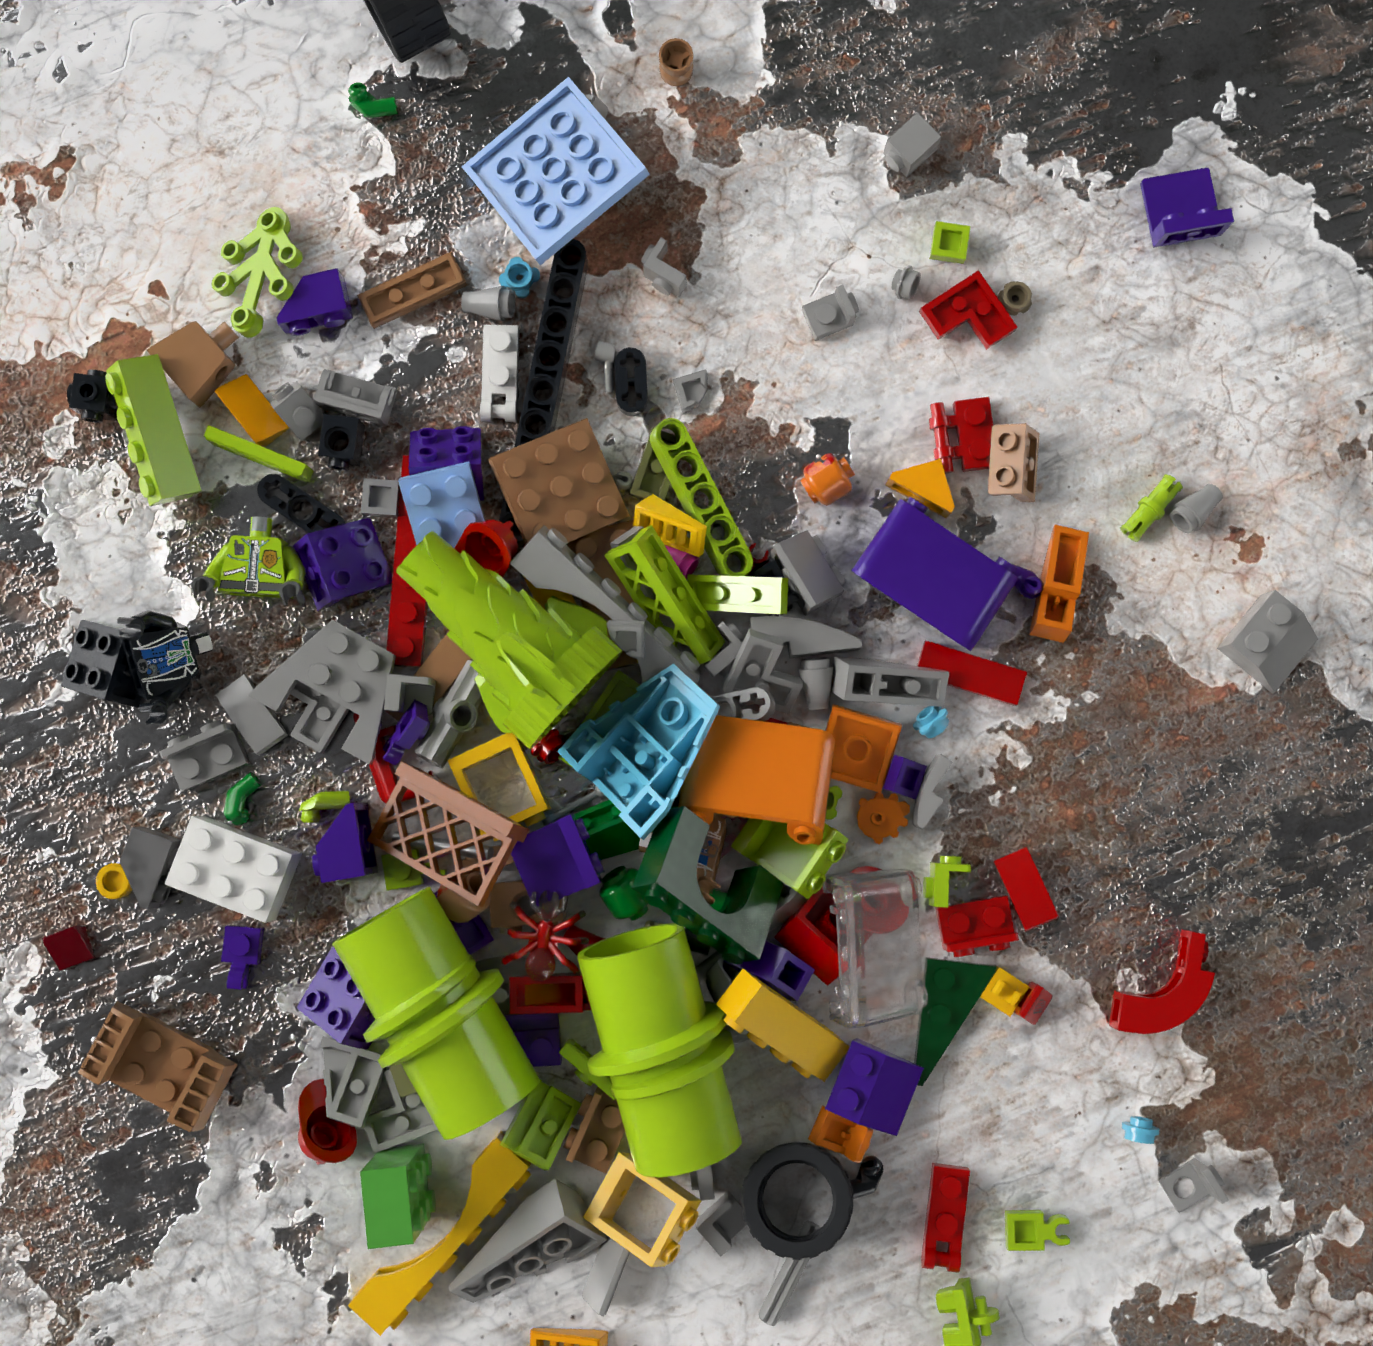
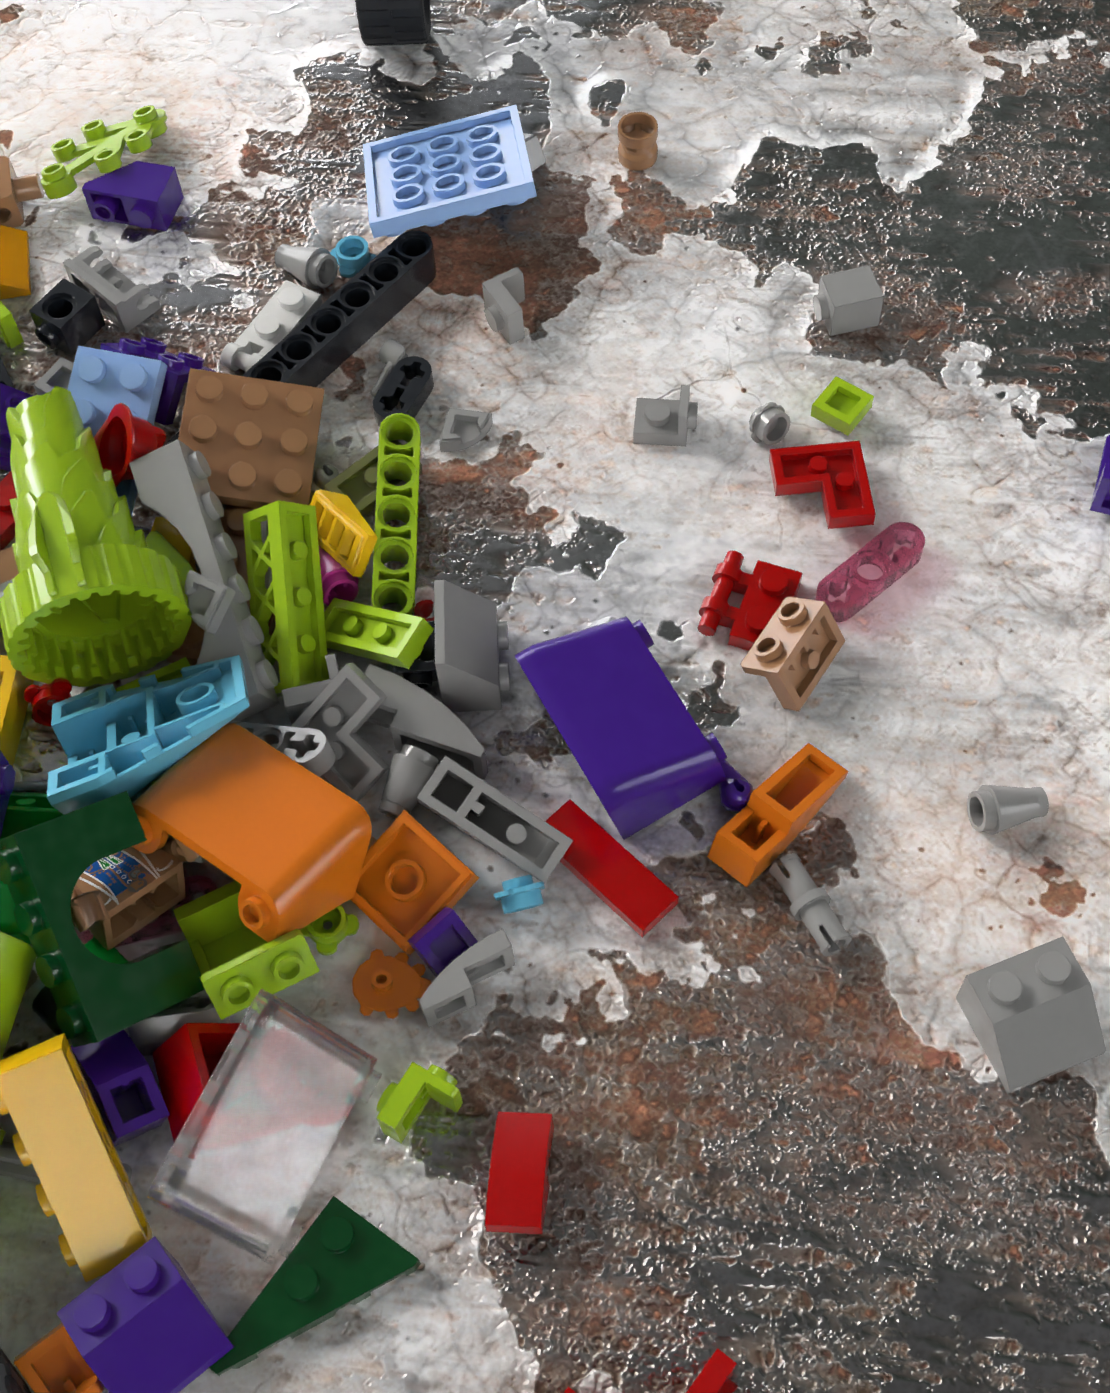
camera: 30 degrees right, 25 degrees down
light grey bracket [270,381,324,441] -> none
green arm [348,82,398,118] -> none
medium nougat tile [357,251,468,329] -> none
orange head [800,453,855,506] -> none
light orange slope [885,459,955,518] -> none
red bracket [935,895,1019,957] -> none
yellow tile [980,966,1029,1017] -> none
dark tan plate [998,281,1032,316] -> none
red slope [1014,982,1053,1025] -> none
lime pin [1120,474,1183,542] -> none
none -> light grey pin [769,853,852,956]
none -> clear pink beam [815,522,925,623]

